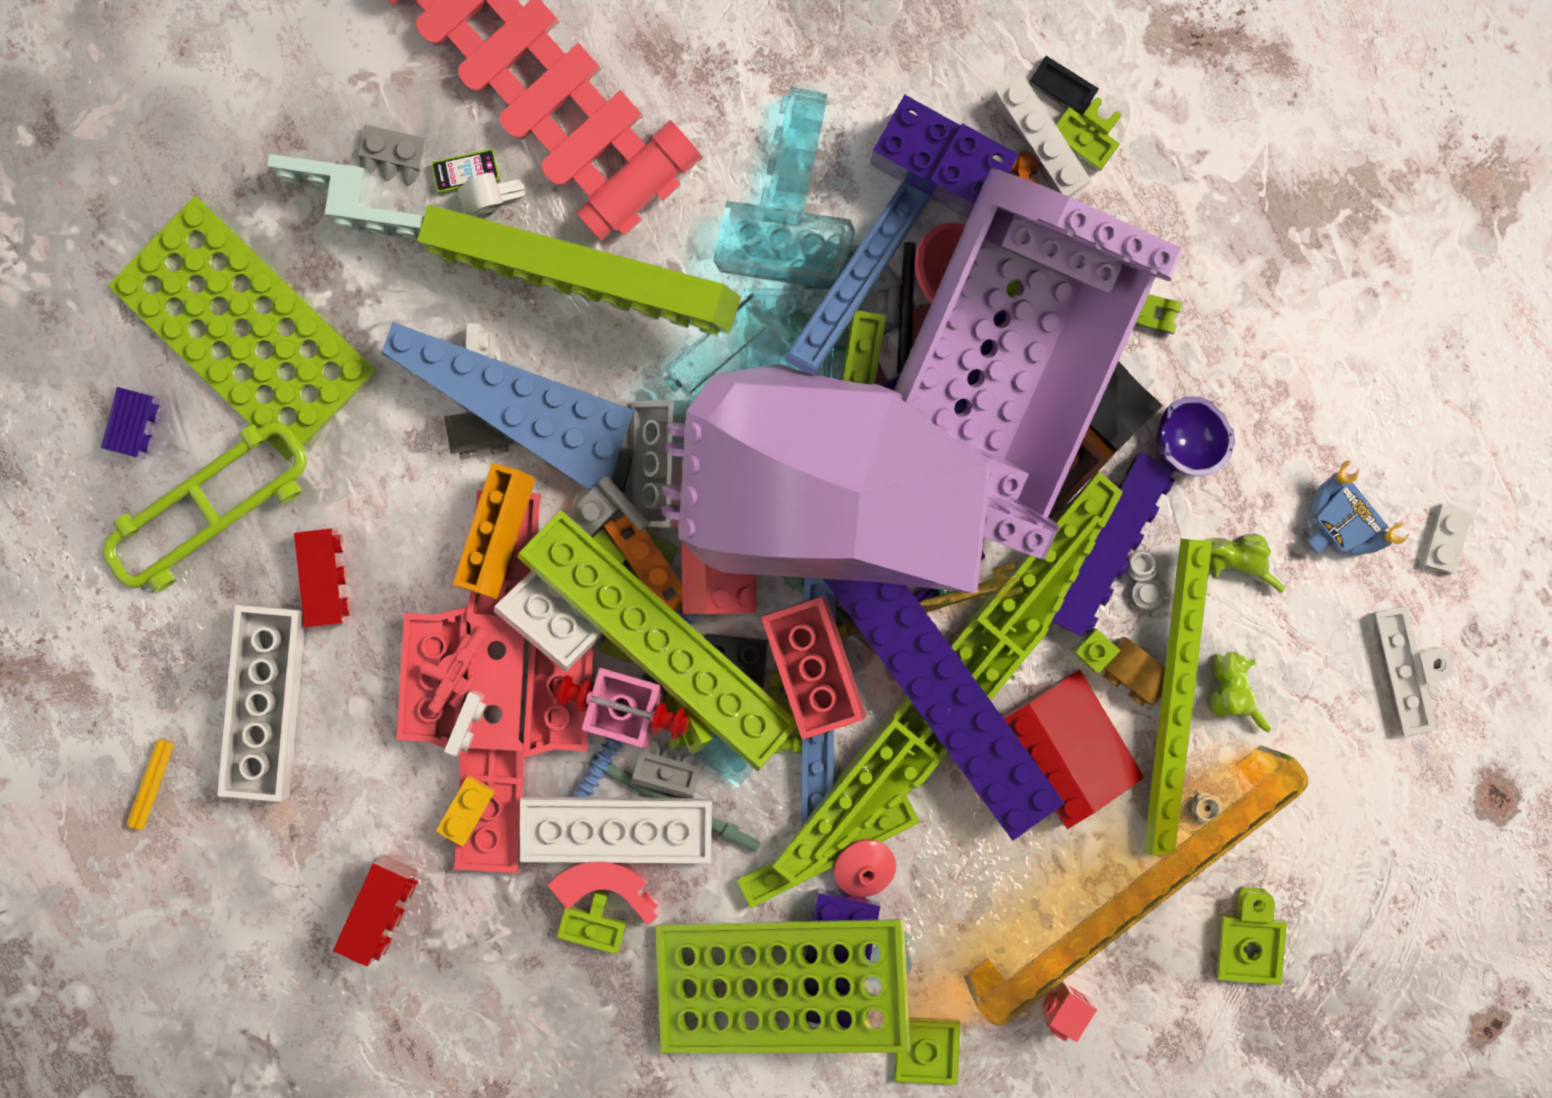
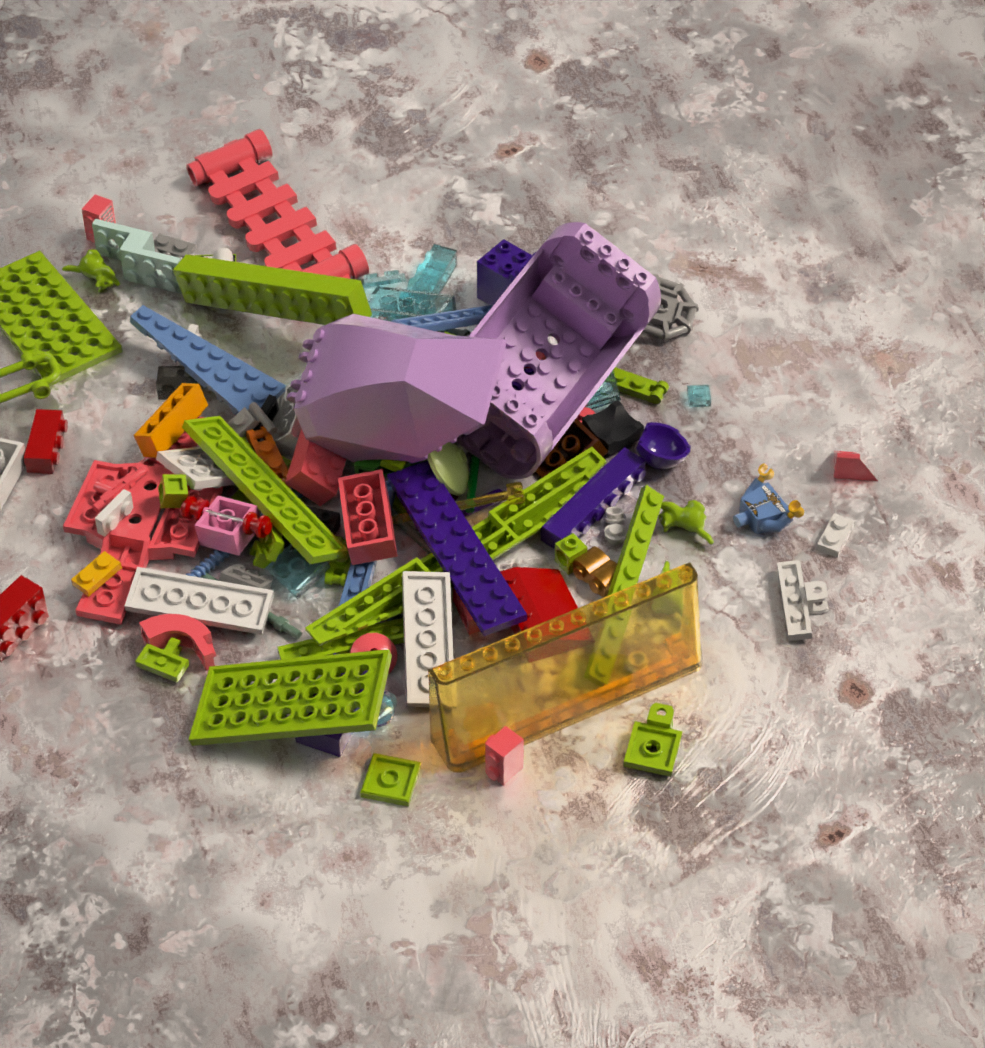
camera: 15 degrees right, 40 degrees down
none -> lime animal [62,249,120,292]
none -> coral brick [82,194,116,243]
none -> lime brick [158,474,188,508]
none -> clear light blue plate [360,270,406,288]
none -> white plate [402,571,455,707]
none -> light grey plate [642,274,699,341]
none -> clear light blue plate [687,385,711,407]
none -> coral slope [834,451,878,481]

